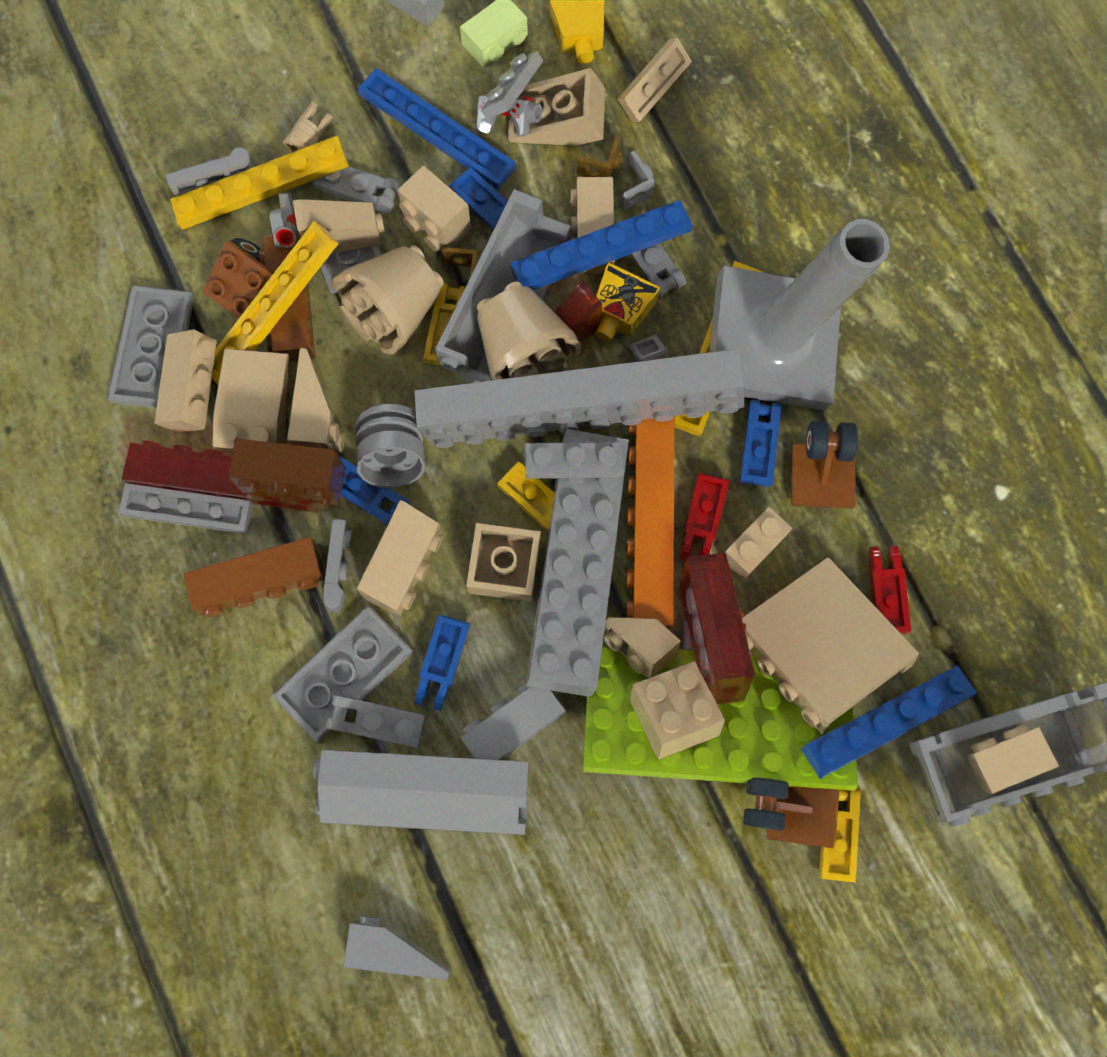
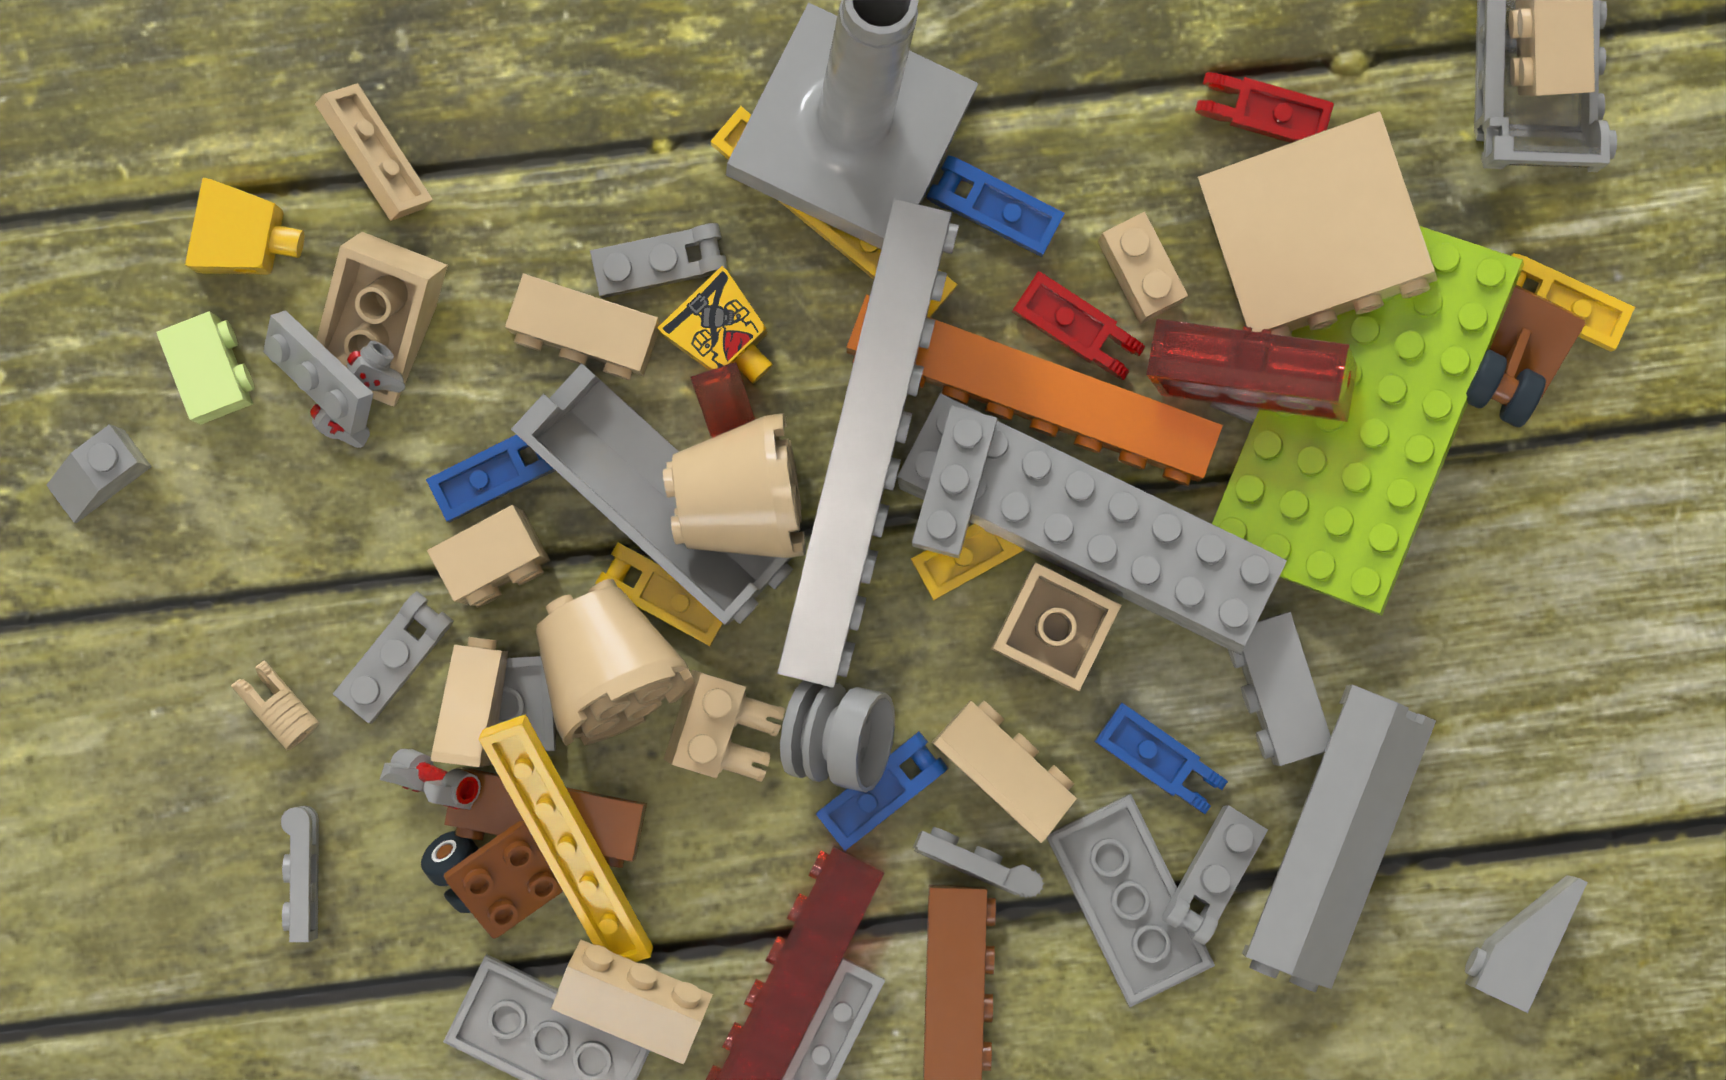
camera: 70 degrees left, 10 degrees up
yellow plate [170,135,349,230] -> none
tan slope [213,349,289,449] -> none
reddish brown brick [228,438,346,508] -> none
tan slope [287,348,344,454] -> none
blue plate [358,68,516,190] -> none
pearl gold bracket [443,247,479,277] -> none
blue plate [510,200,693,290] -> none
pearl gold bracket [577,133,623,177] -> none
tan slope [604,617,681,678] -> none
light grey bracket [621,150,655,210] -> none
light grey slope [628,335,669,362] -> none
tan brick [630,661,725,760] -> none
dark orange plate [791,421,858,509] -> none
blue plate [801,665,977,779] -> none
none -> tan brick [663,669,785,782]

